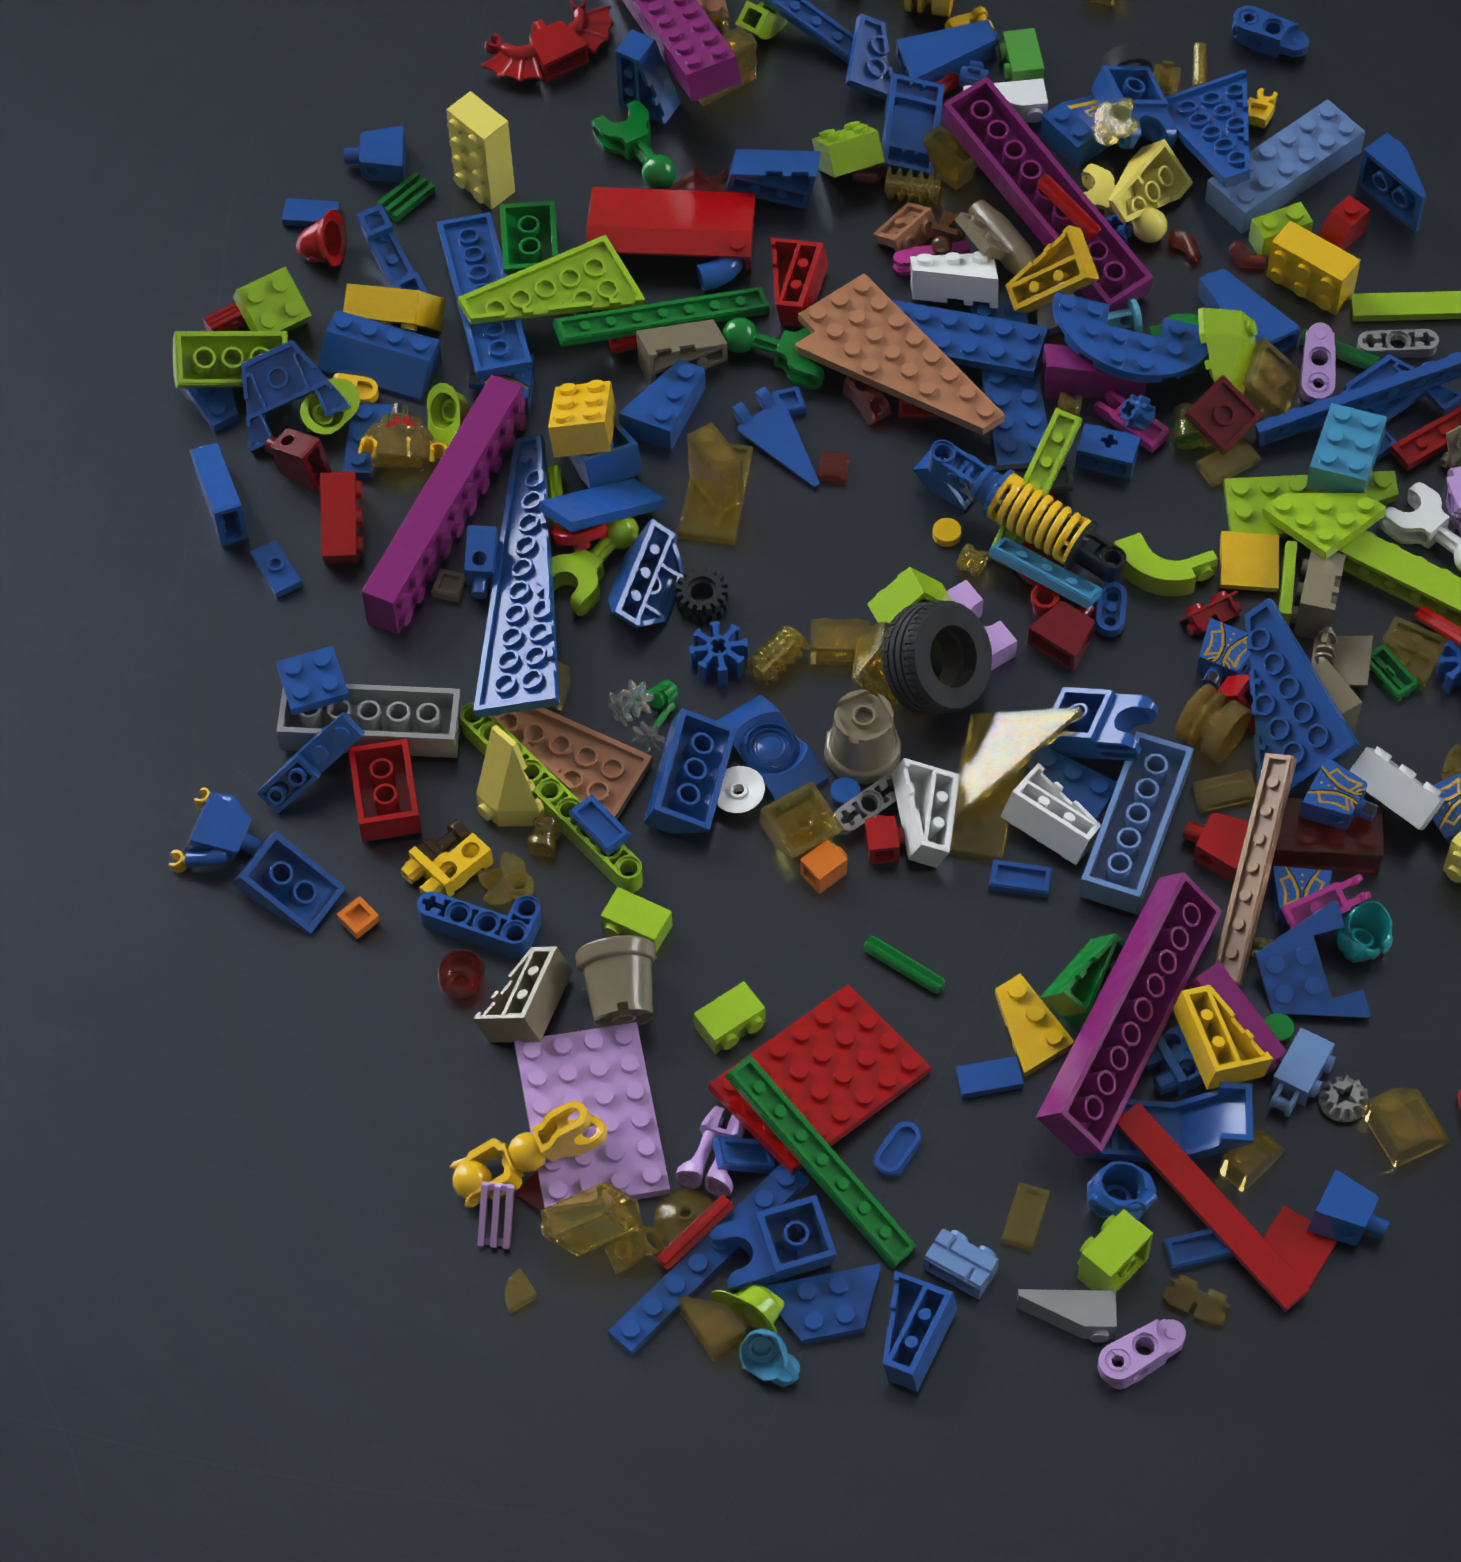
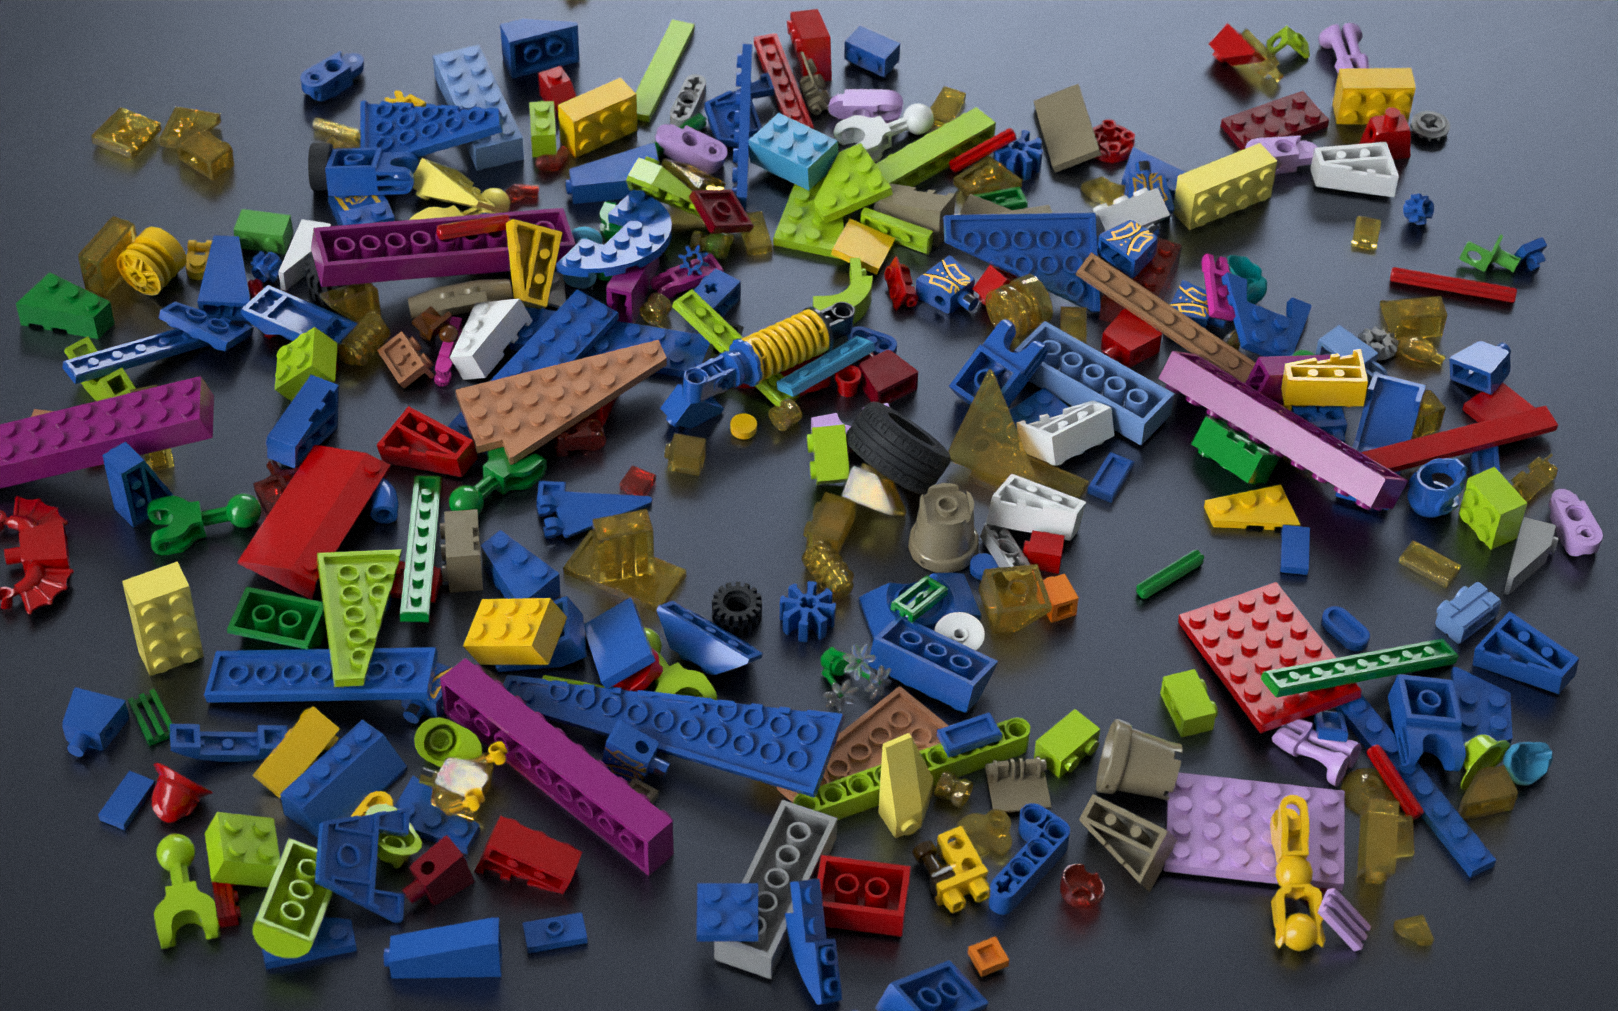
camera: 75 degrees left, 10 degrees down
clear yellow plate [1094,98,1140,146] -> none
none -> lime piece [154,834,220,949]
none -> clear yellow brick [664,433,706,476]
none -> green tile [891,575,948,623]
none -> dark tan hinge [985,756,1051,813]
none -> clear yellow plant [1397,334,1446,365]

